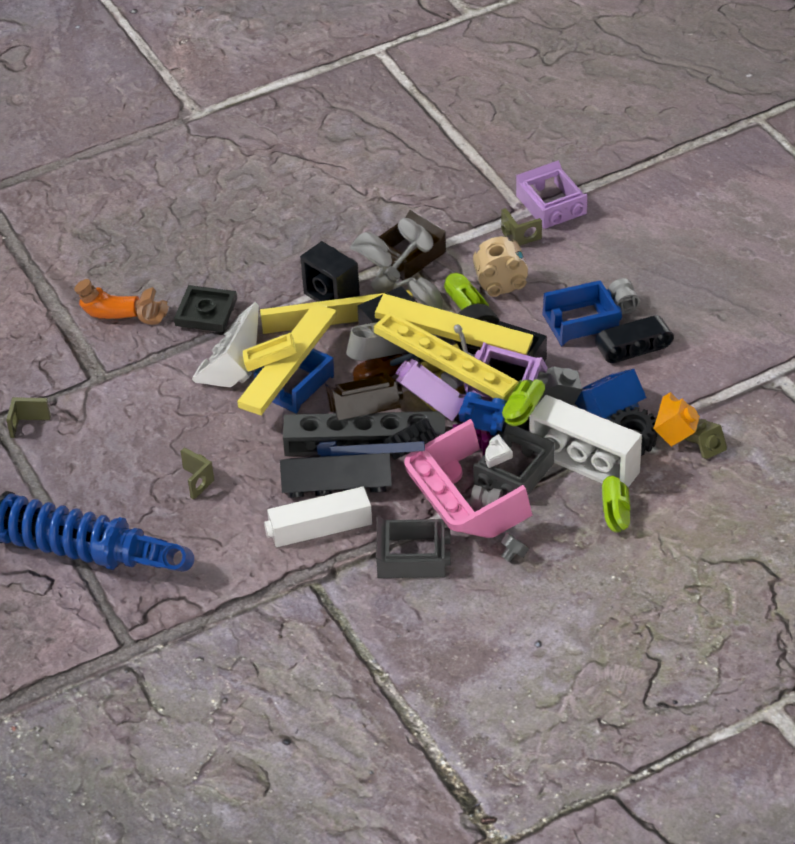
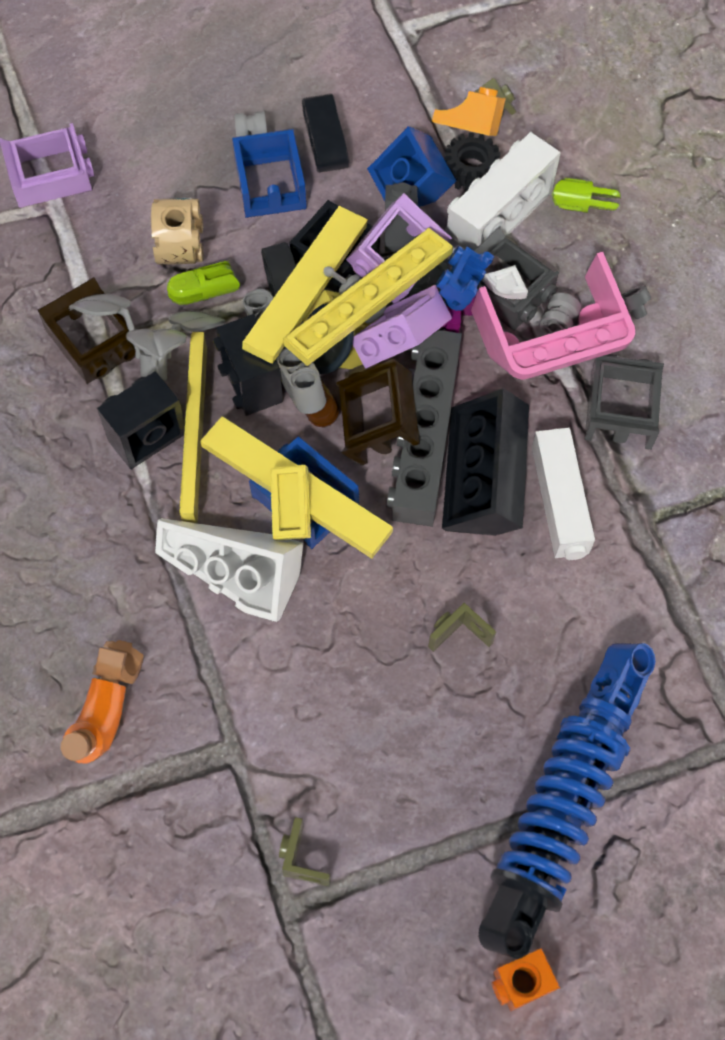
camera: 85 degrees left, 20 degrees up
pearl dark grey plate [174,285,237,332] -> none
dark blue piece [317,441,425,457] -> none
black tyre [384,418,437,460] -> none
olive bracket [501,208,542,246] -> none
lime arm [502,379,545,426] -> none

